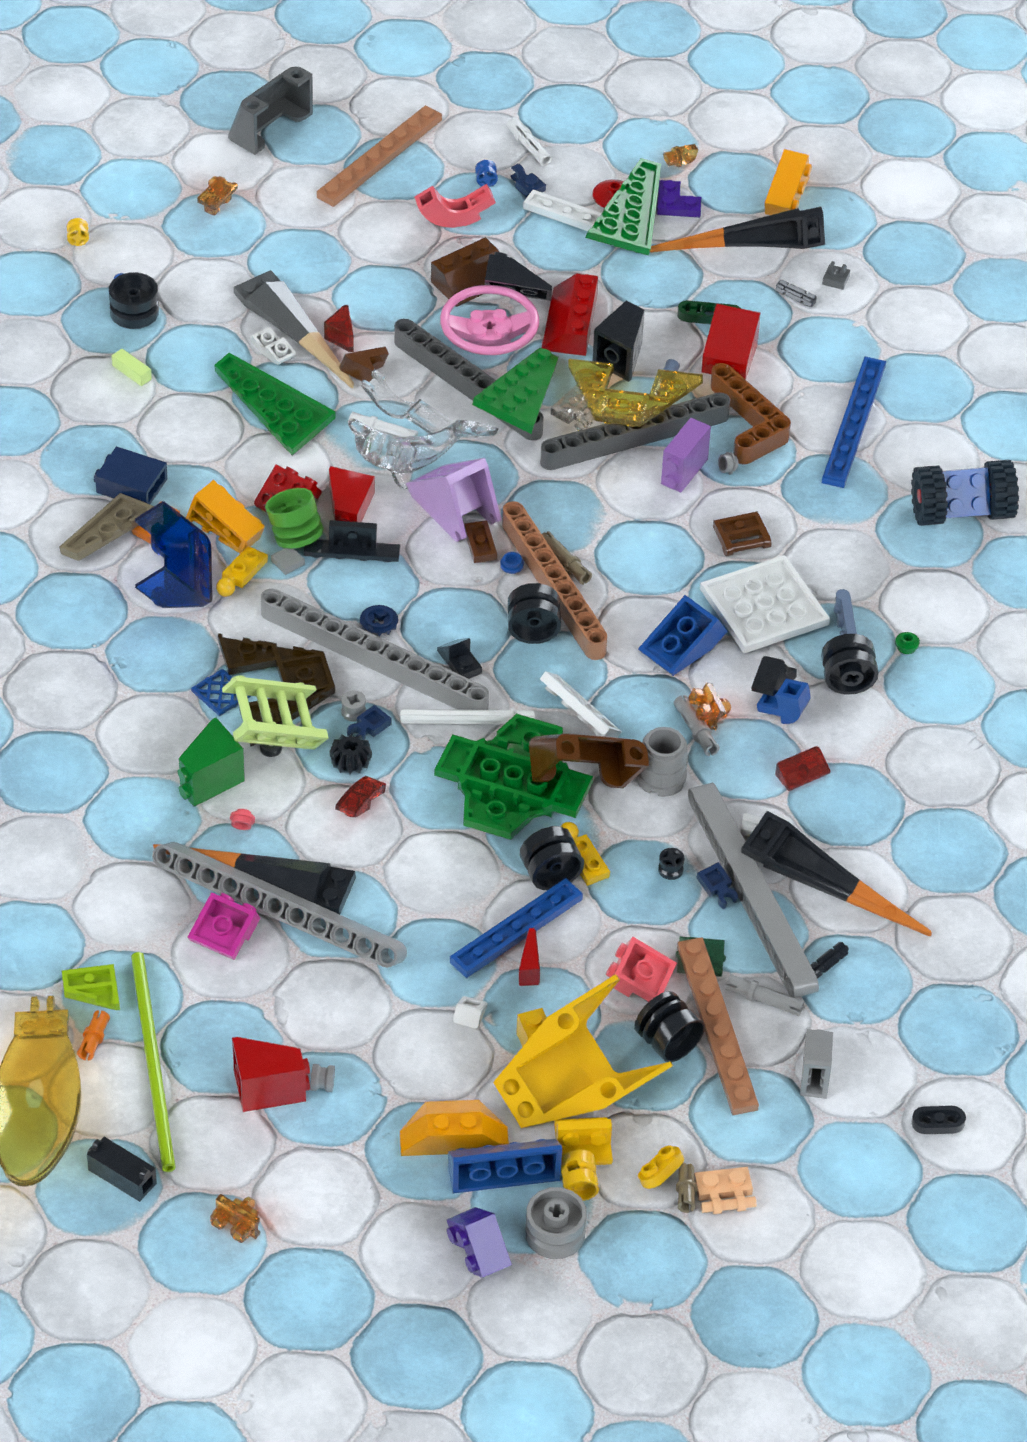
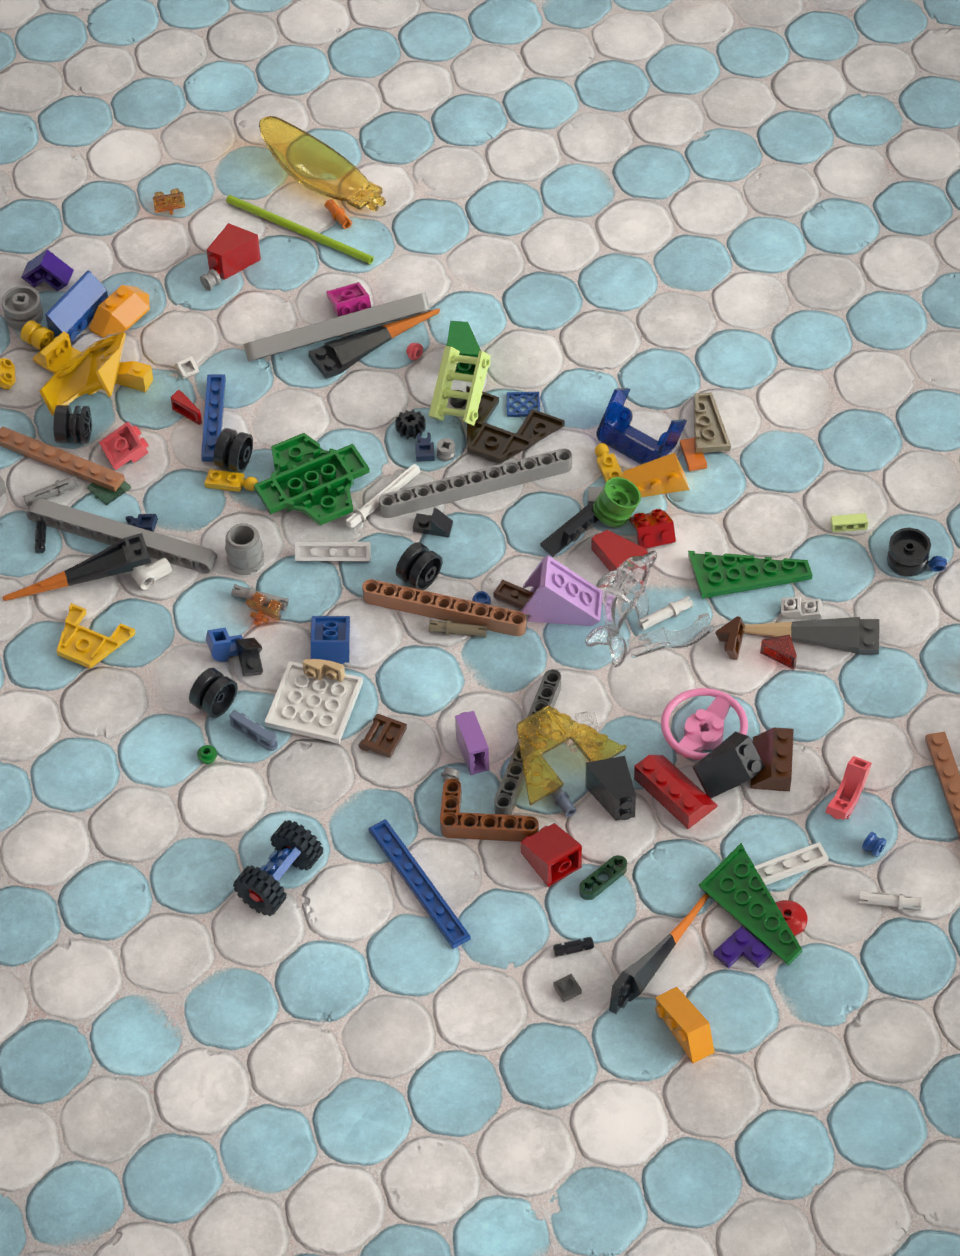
camera: 135 degrees right, 5 degrees up
lime wing [61,964,120,1010] -> none
black brick [87,1136,157,1202] -> none
dark blue brick [94,446,168,504] -> none
clear red slope [335,776,386,817] -> none
dark blue gear [360,605,398,637] -> none
dark grey beam [394,319,544,441] -> none
green wing [472,348,559,434] -> none
dark blue plate [510,163,546,197] -> none
reddish brown windscreen [529,734,649,789] -> none
black wheel [658,848,685,880] -> none
clear orange piece [663,144,698,167] -> none
clear red slope [775,746,831,791] -> none
none -> yellow wing [57,603,136,669]
none -> tan slope [302,659,345,682]

